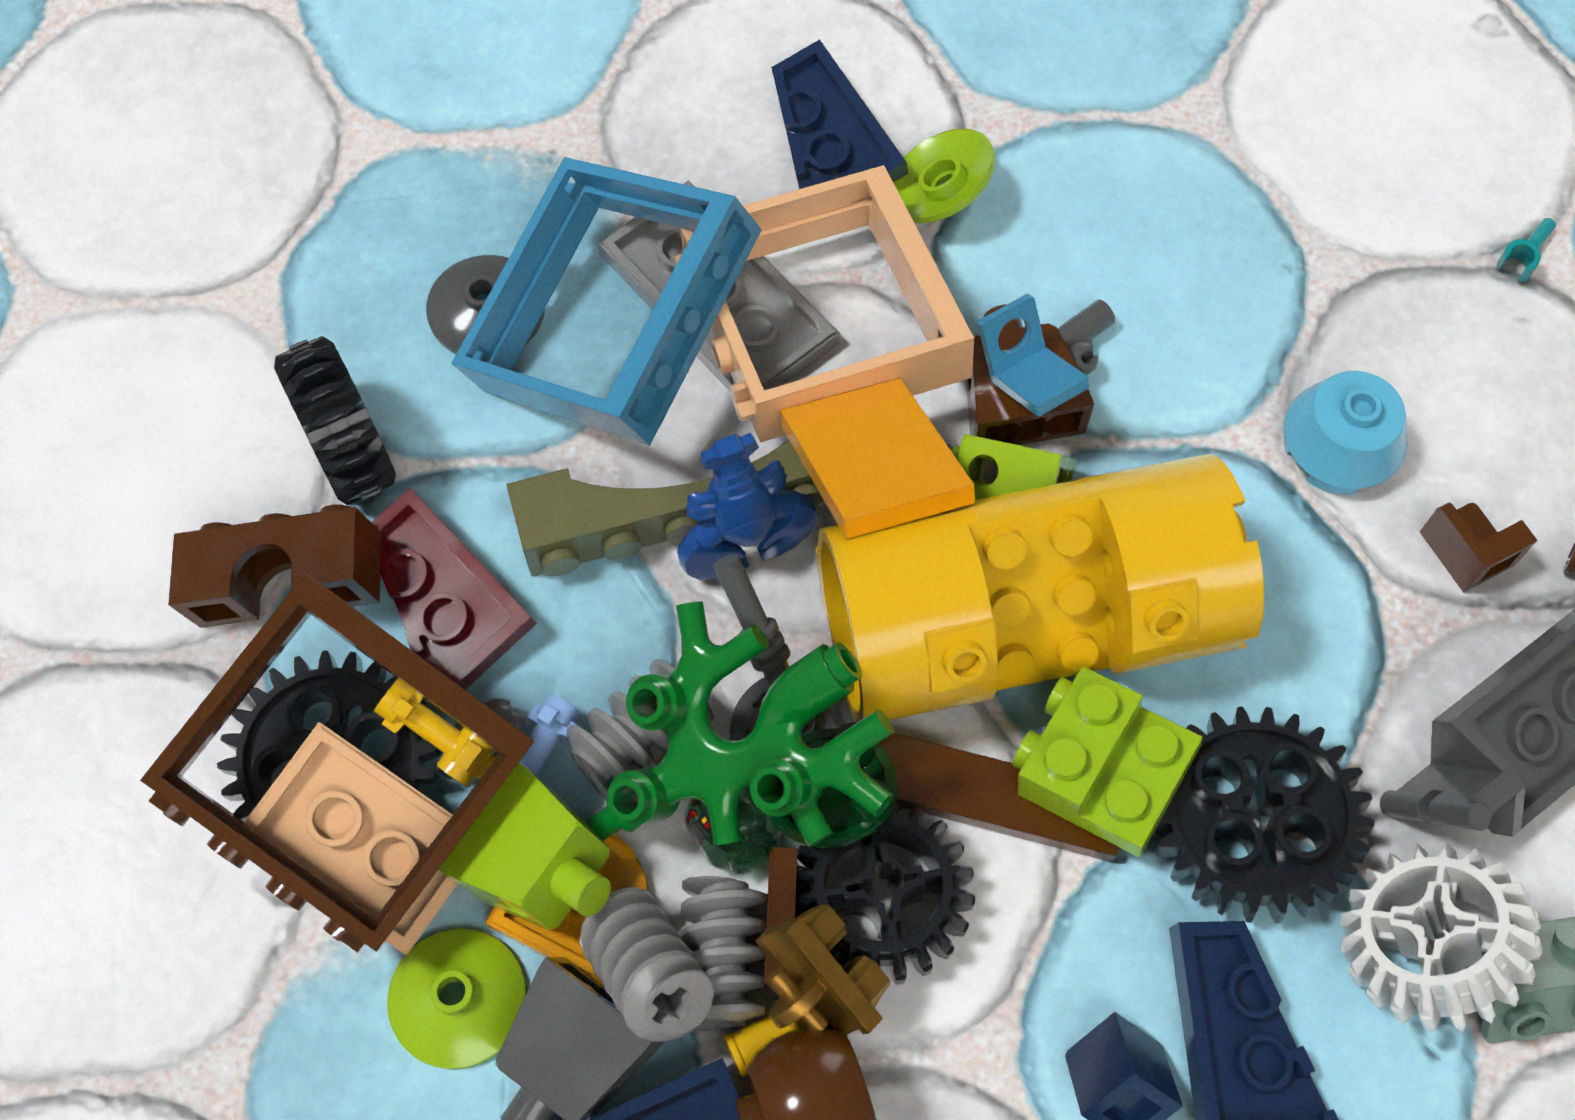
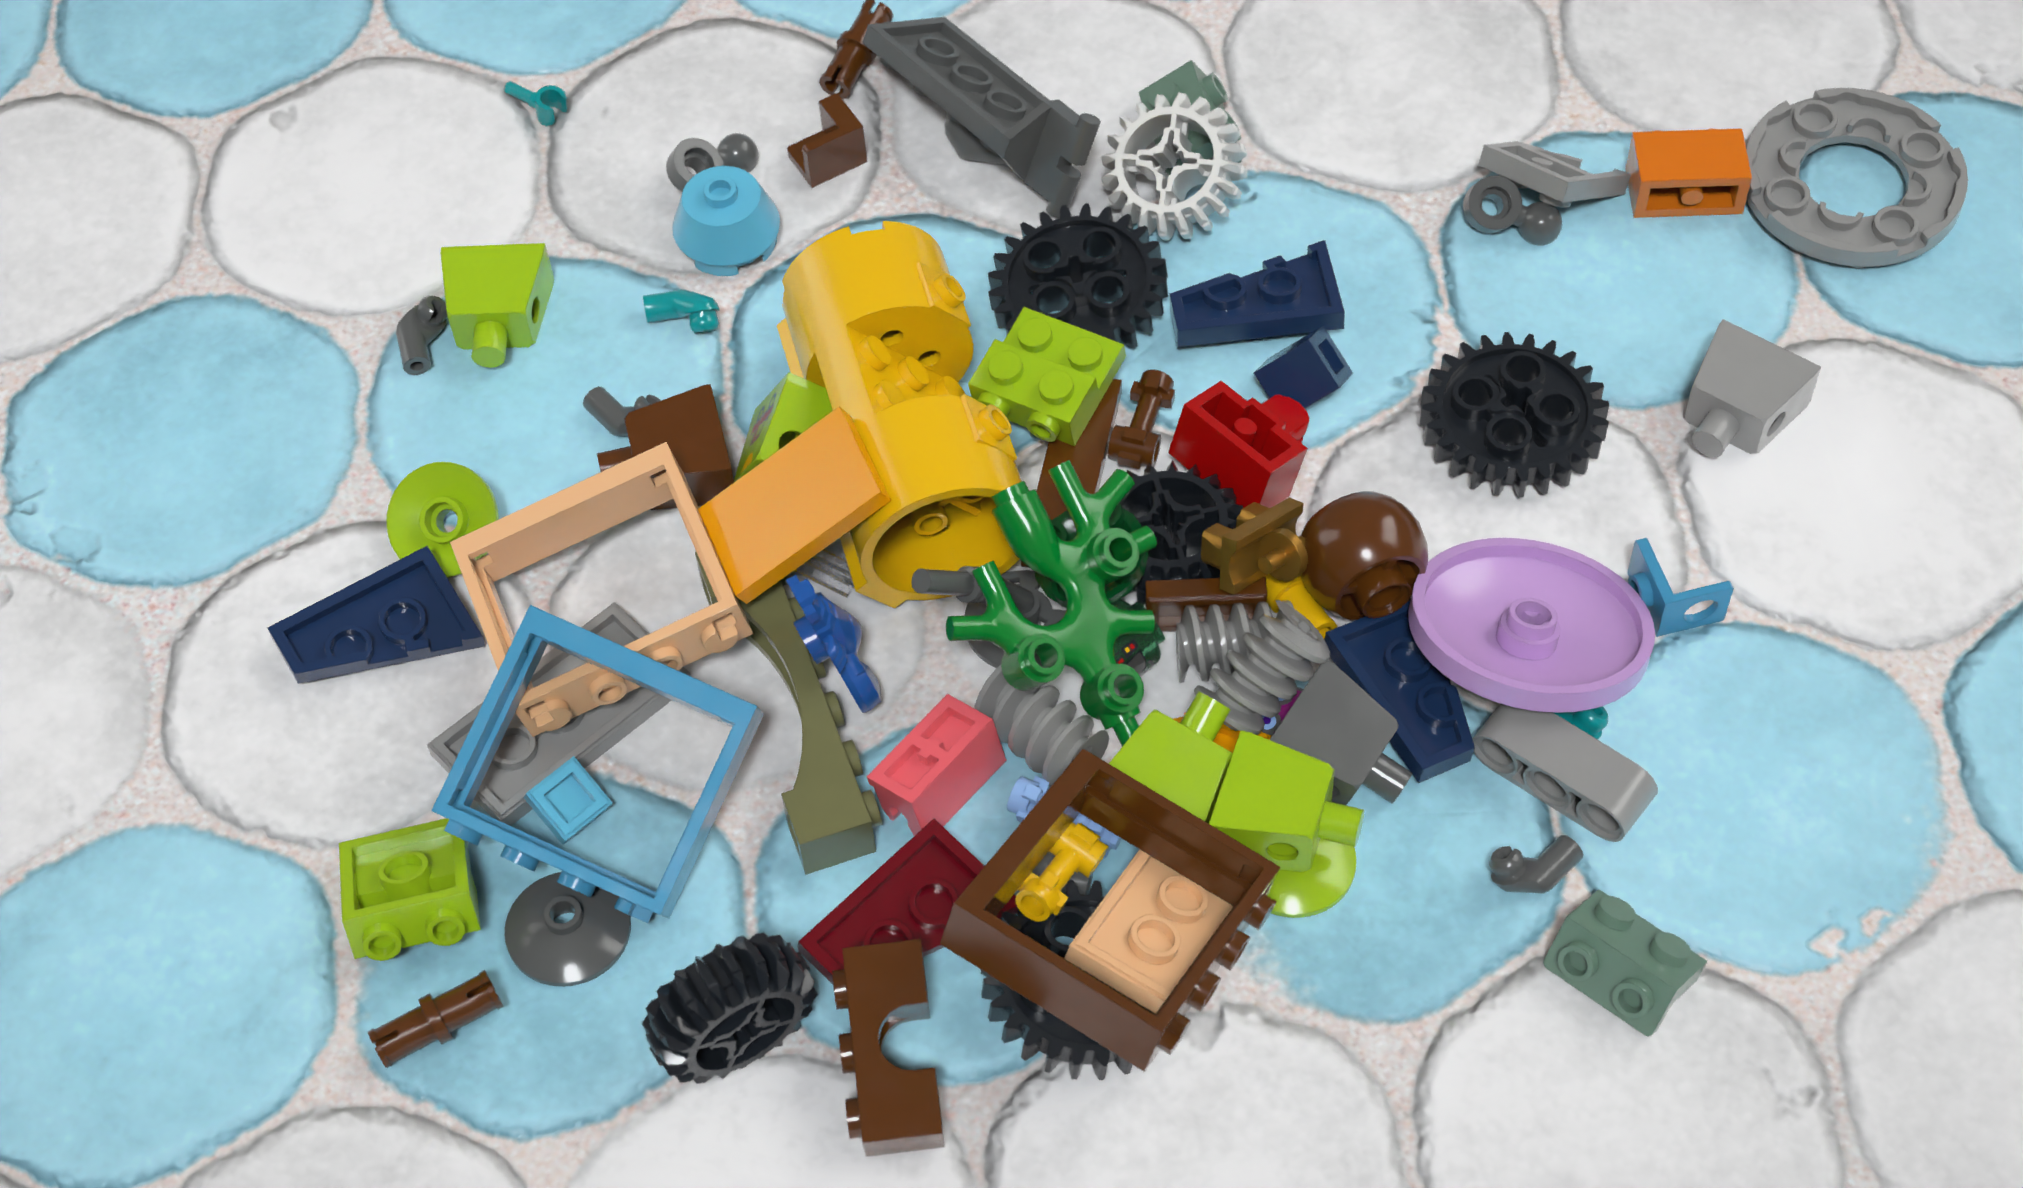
camera: 90 degrees left, 10 degrees down
dark azure bracket [977,293,1090,416] -> none
none -> lime plate [339,818,481,961]
none -> reddish brown pin [367,970,504,1068]
none -> dark grey arm [396,296,447,375]
none -> lime torso [440,243,554,368]
none -> medium azure tile [524,756,613,845]
none -> teal arm [643,289,720,334]
none -> dark grey plate [666,133,759,192]
none -> coral hinge [867,694,1006,836]
none -> reddish brown bar [1108,369,1175,469]
none -> red brick [1168,381,1310,508]
none -> lime torso [1209,730,1364,872]

